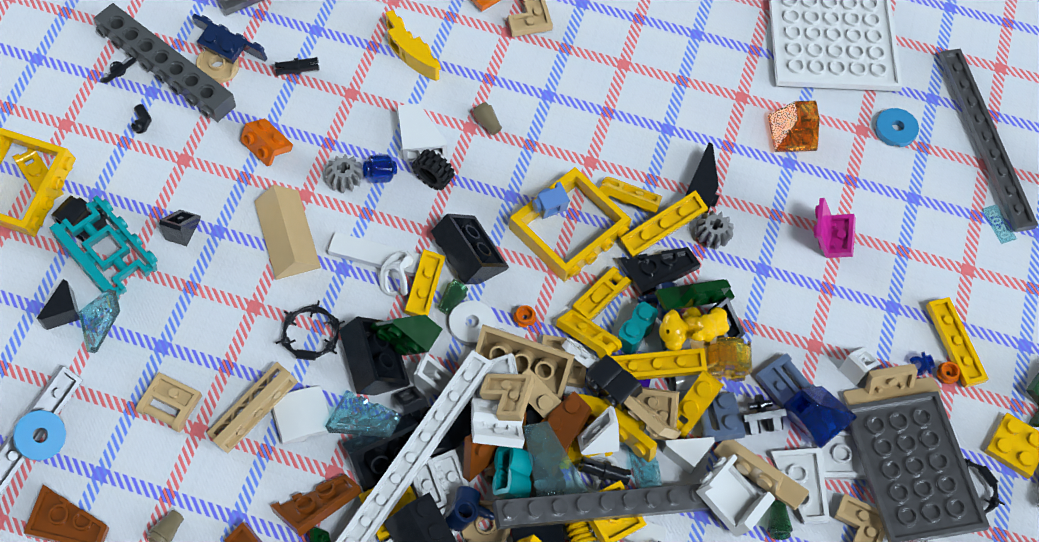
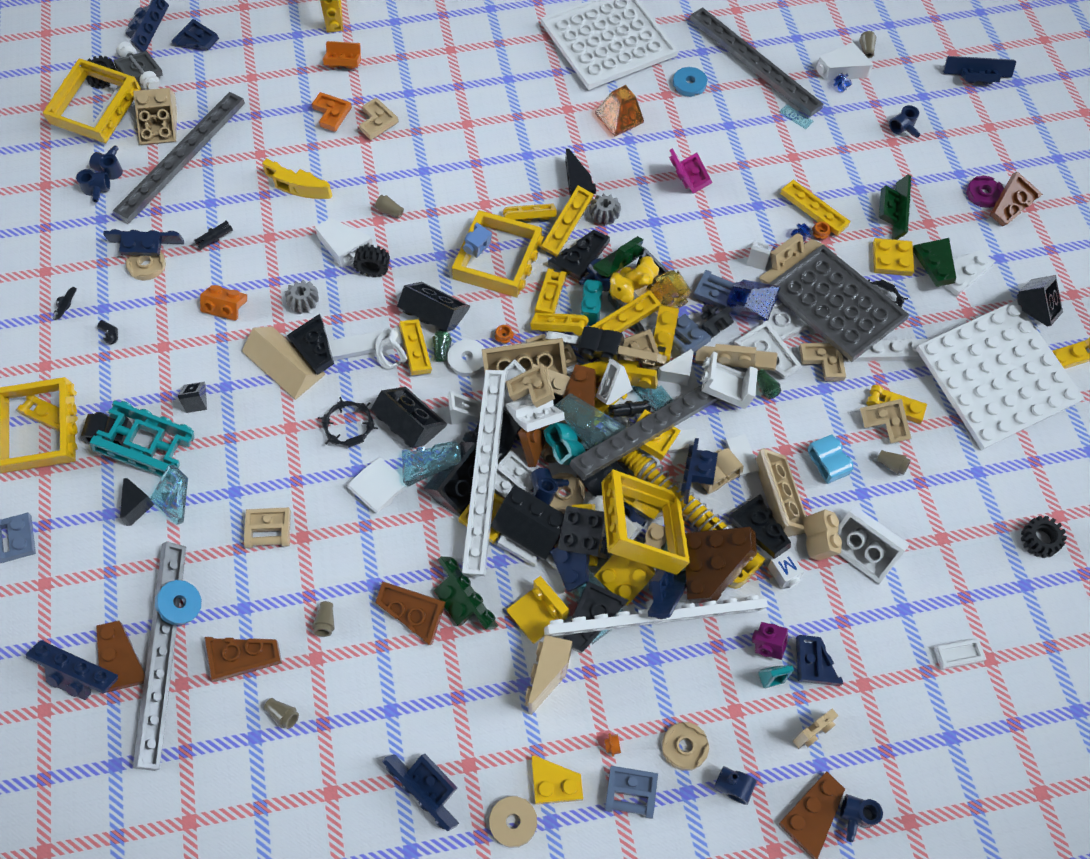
camera: 25 degrees left, 0 degrees up
dark grey brick [94,3,236,122] -> none
tan fence [207,362,298,453] -> none
dark orange wing [270,474,362,537] -> none
clear blue head [363,154,397,183] -> none
dark green slope [371,314,443,356] -> none
black tile [393,386,429,415] -> none
none -> black wing [287,314,334,375]

